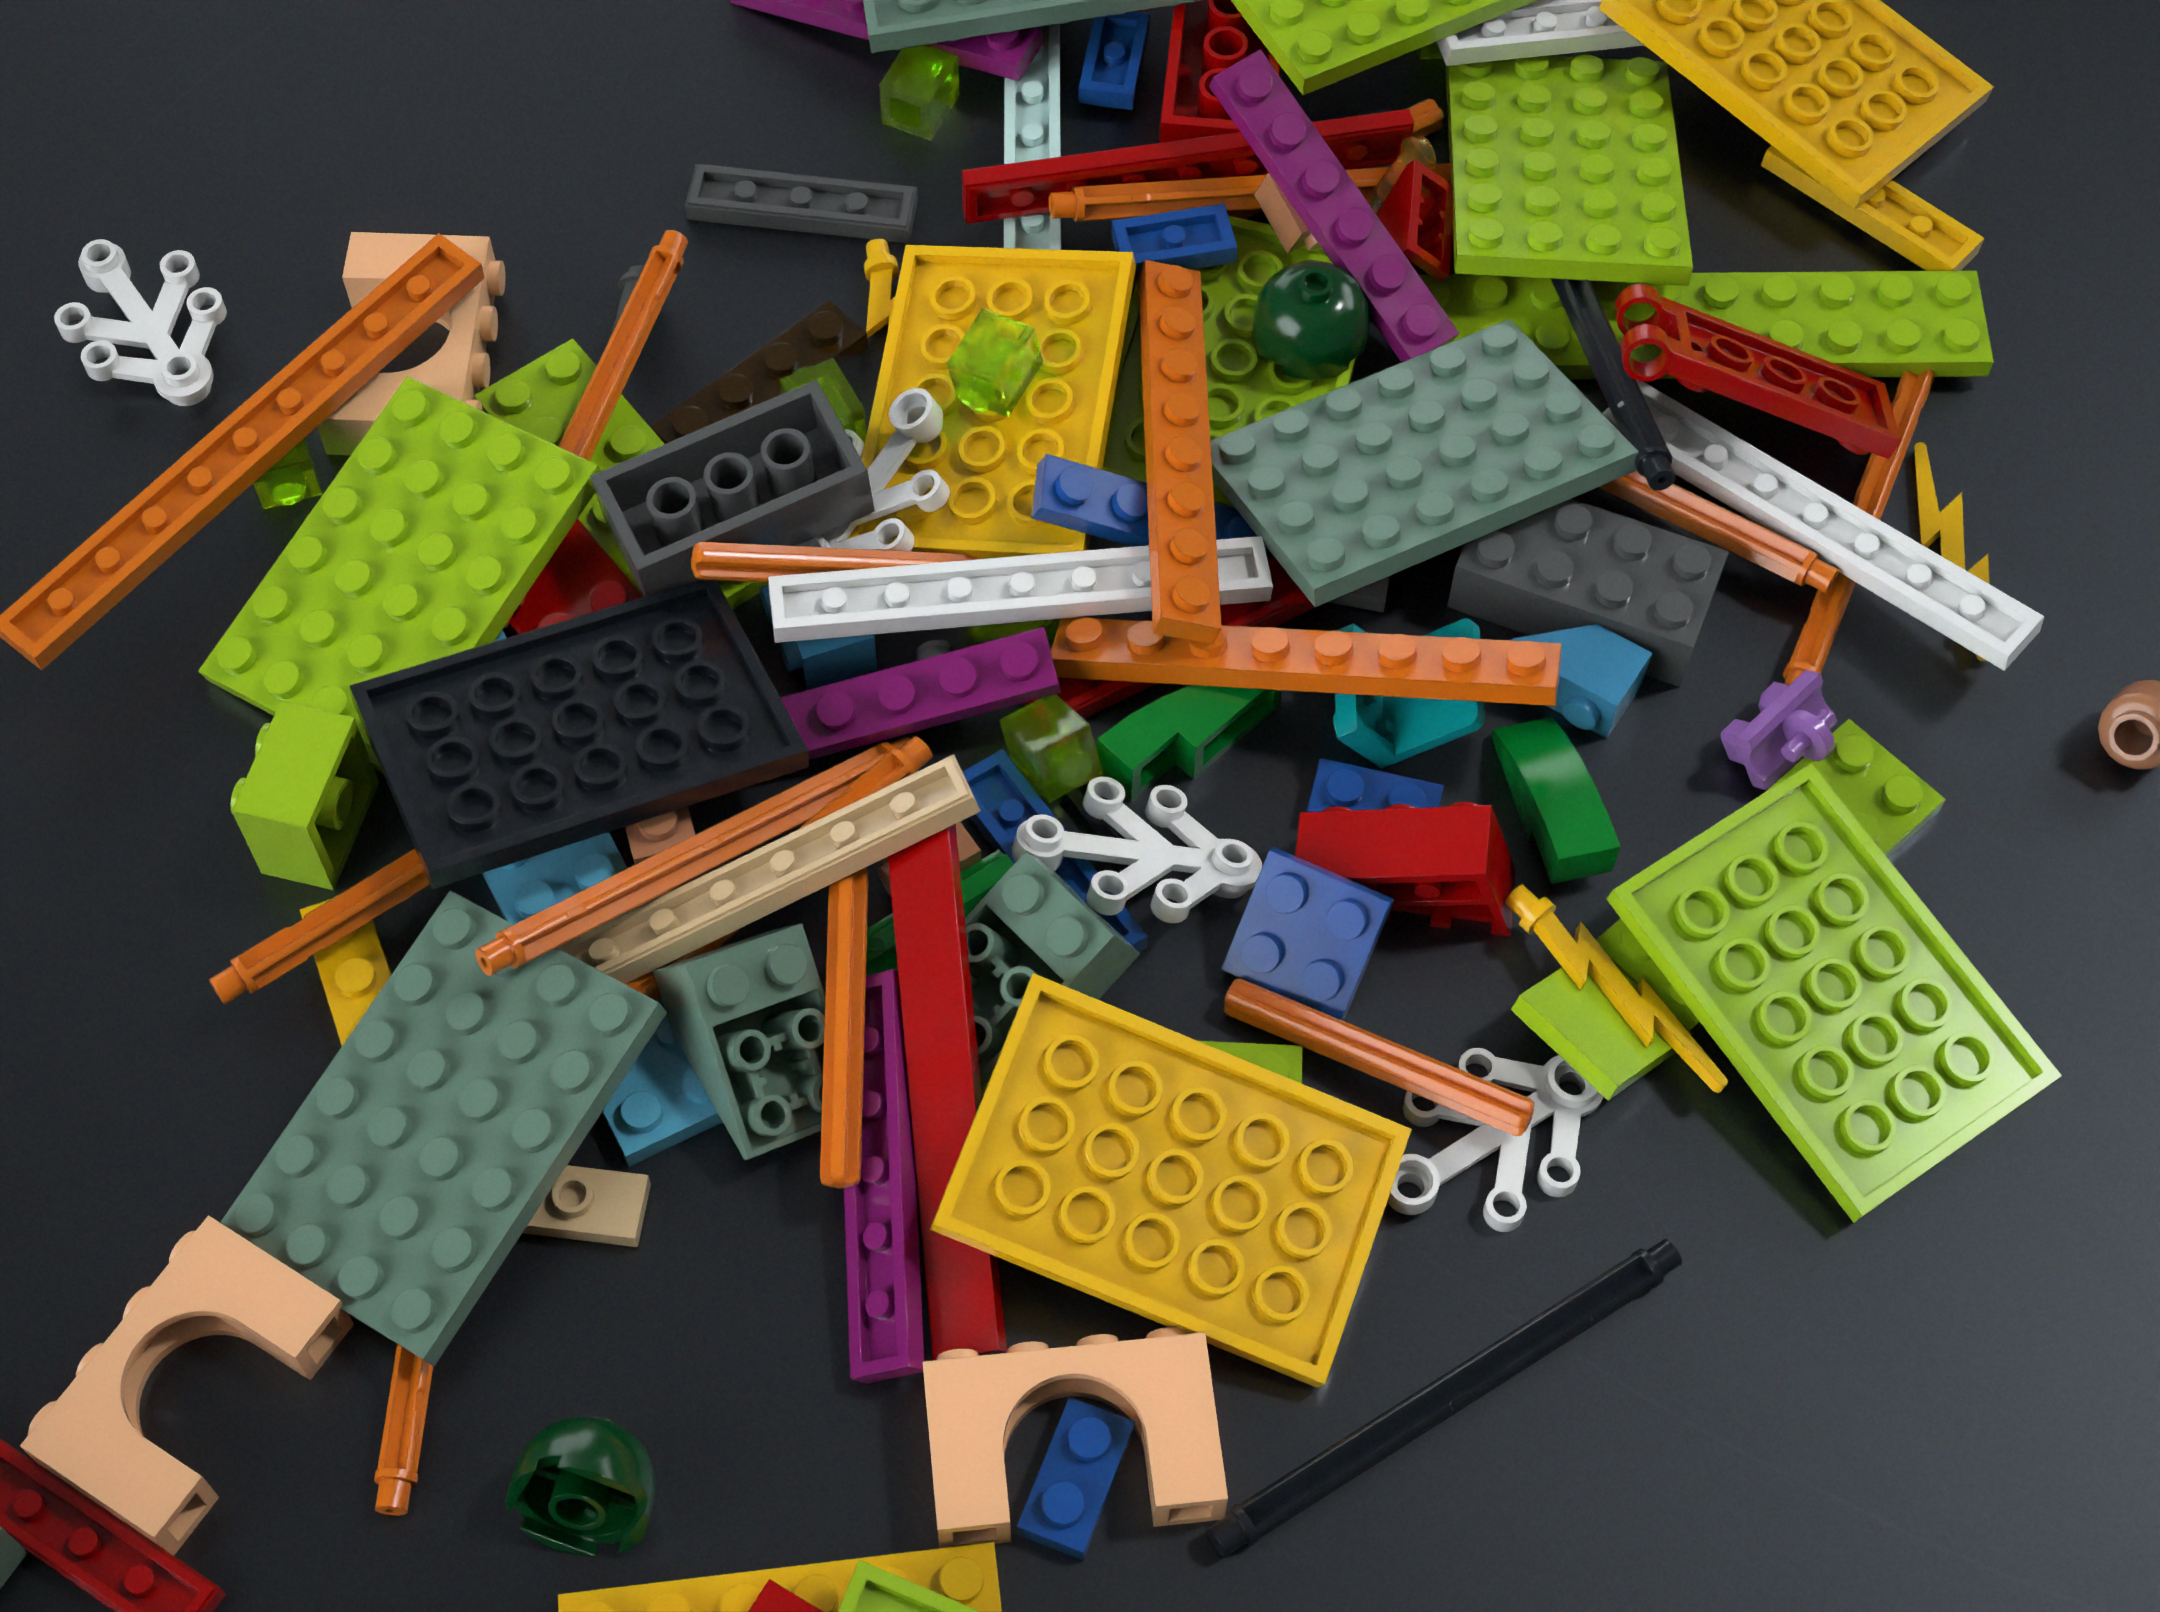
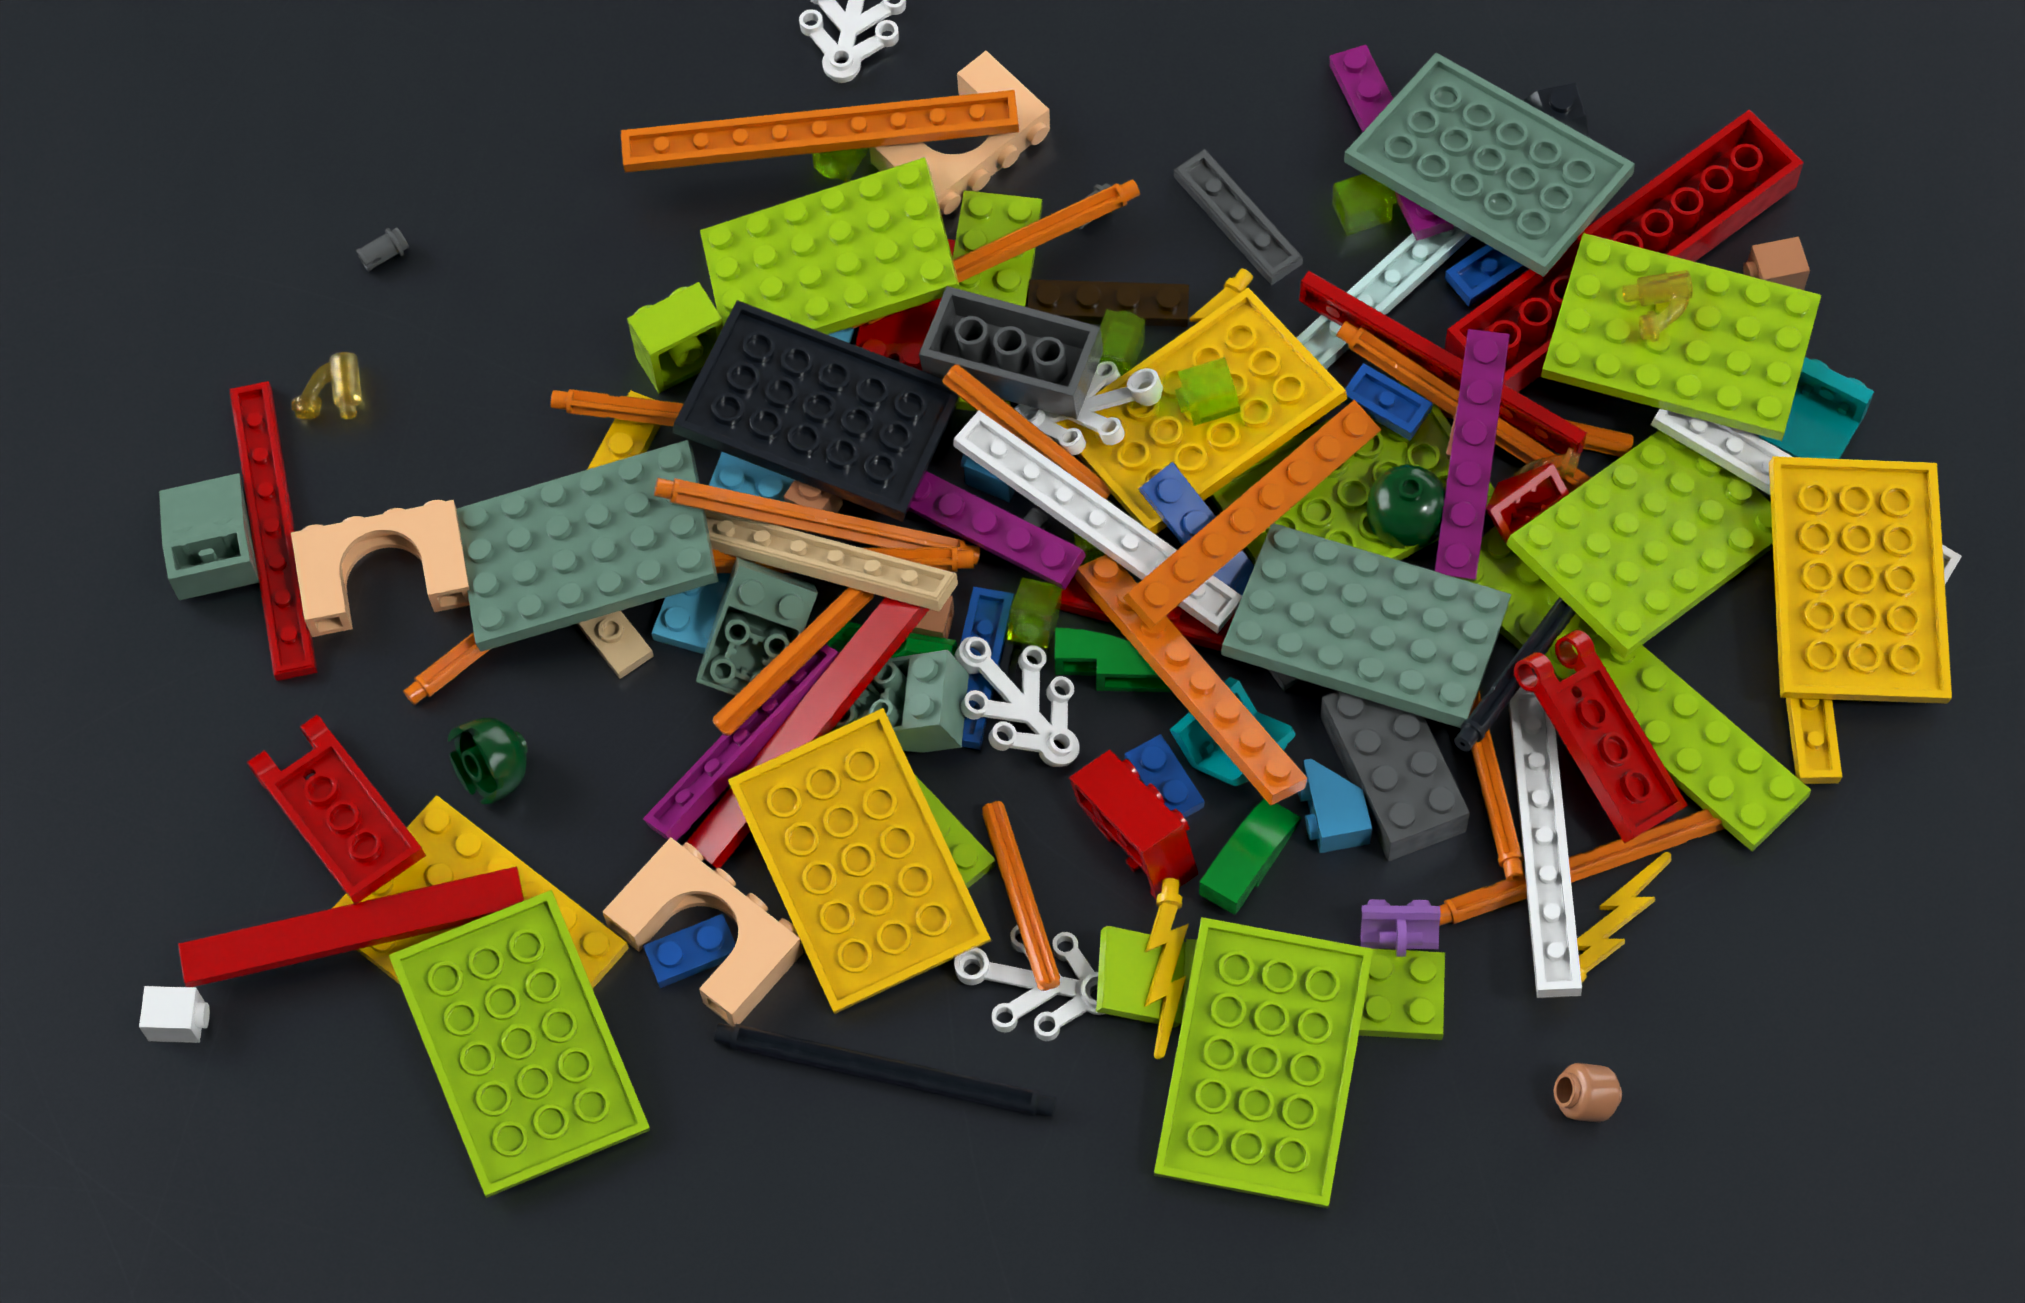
camera: 50 degrees right, 5 degrees up
blue plate [1221,847,1395,1021] -> none

